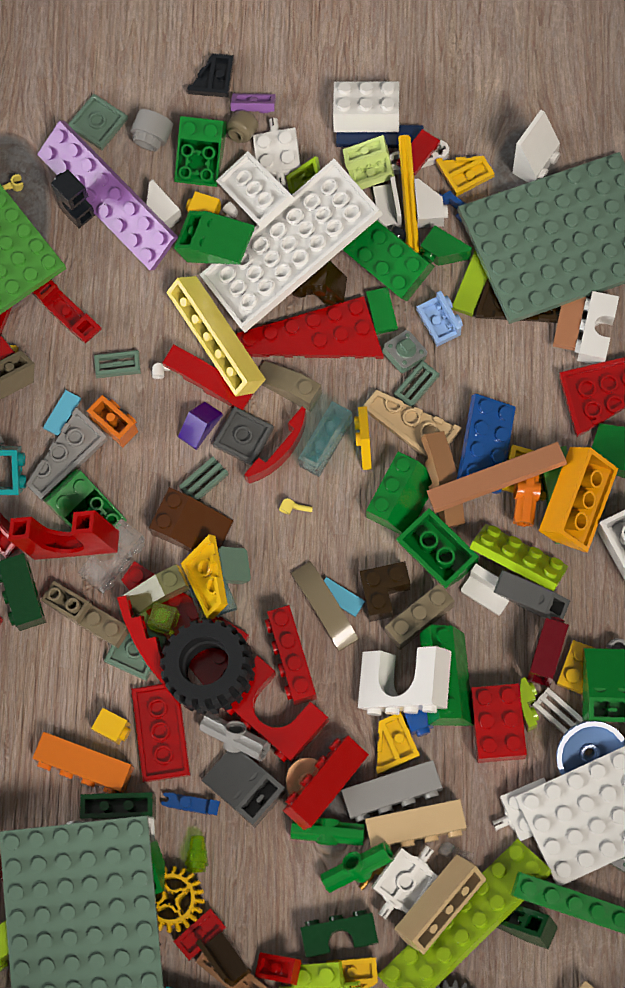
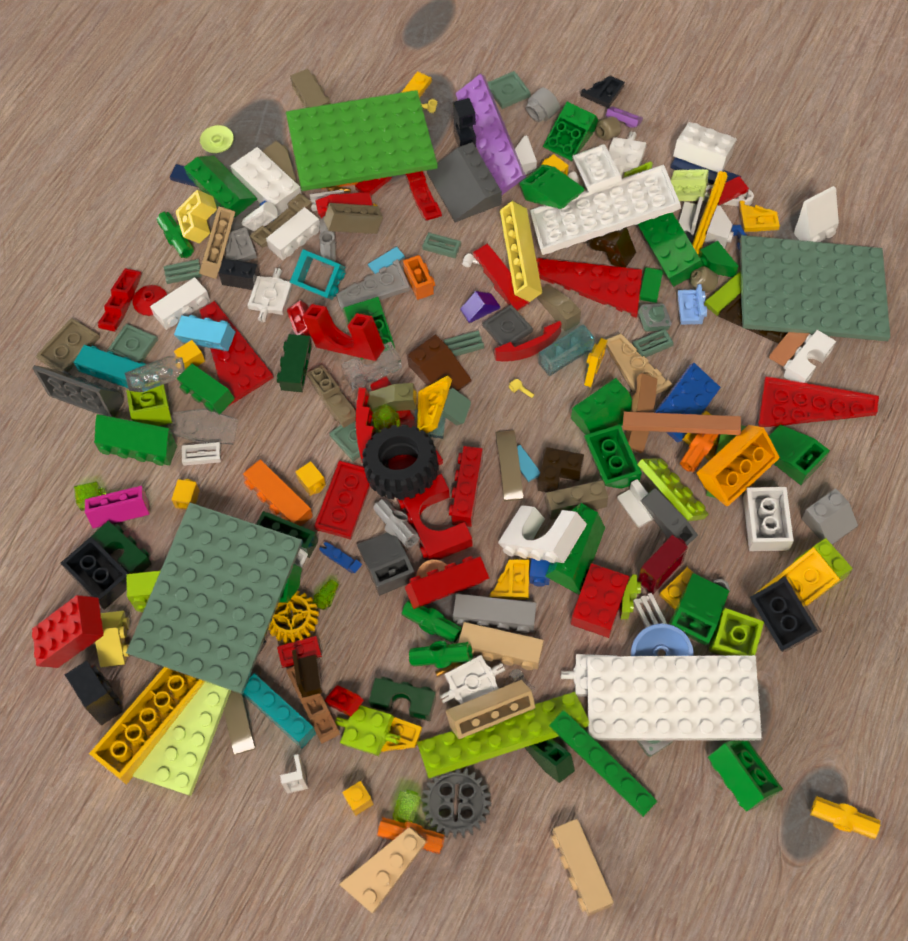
camera: 20 degrees right, 10 degrees down
none -> dark grey slope [427,142,502,222]
none -> dark tan head [691,266,718,293]

